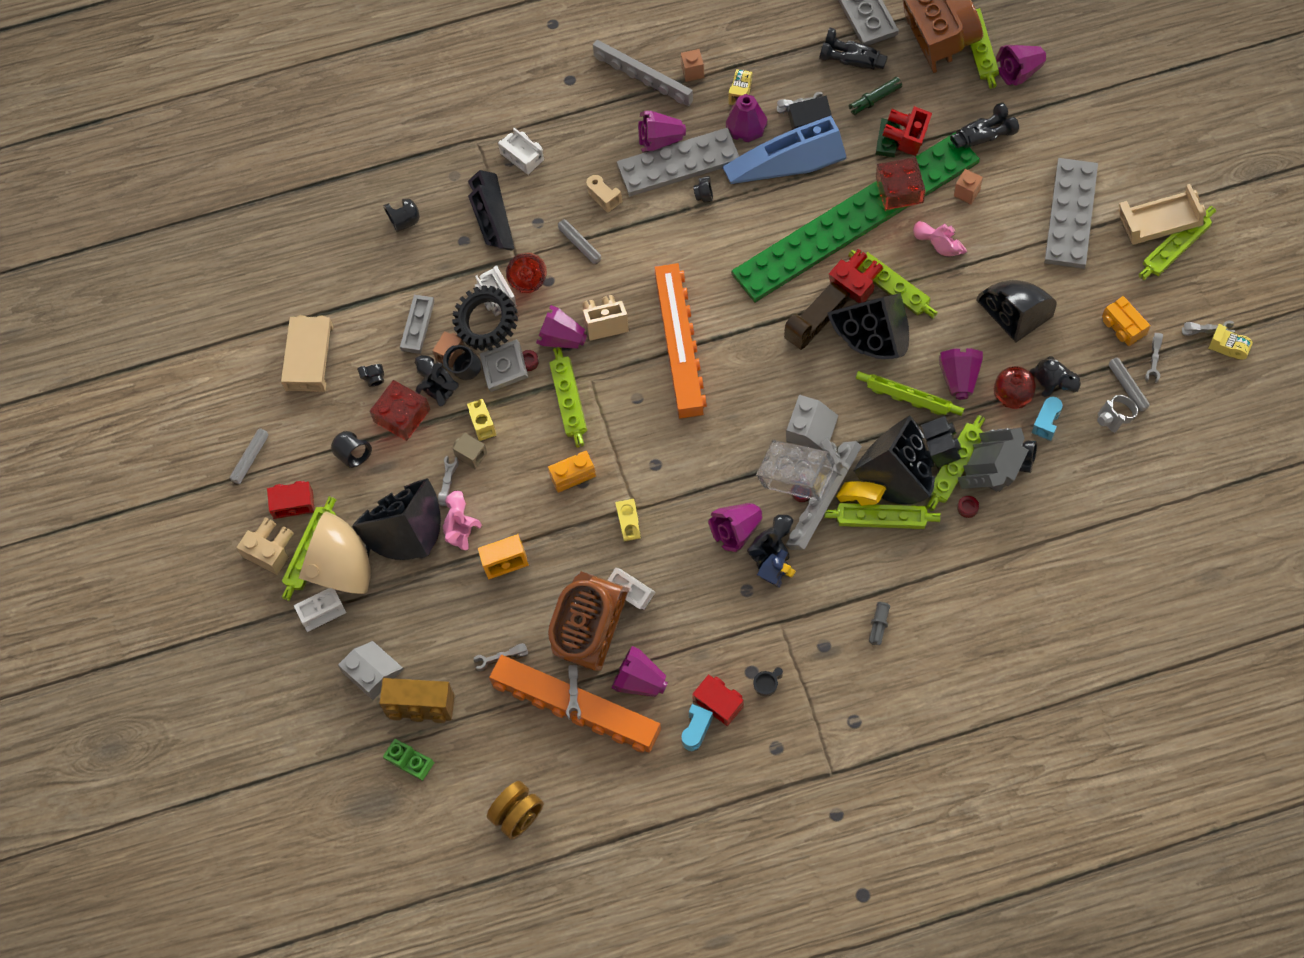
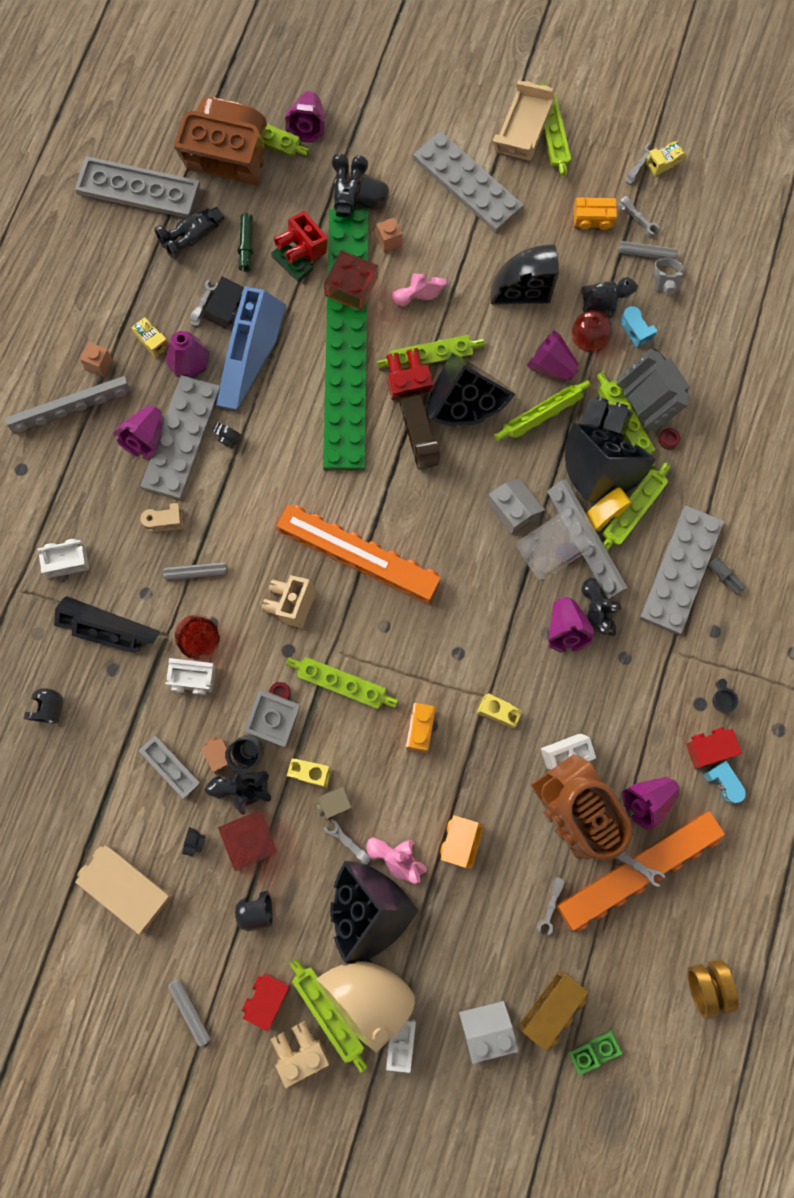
camera: 65 degrees left, 10 degrees up
black tyre [452,285,518,351] -> none
magenta cone [536,305,587,349] -> none
dark blue piece [757,549,796,588] -> none
light grey piece [821,437,849,476] -> none
none -> black helmet [357,174,389,210]
none -> light grey plate [639,505,724,635]

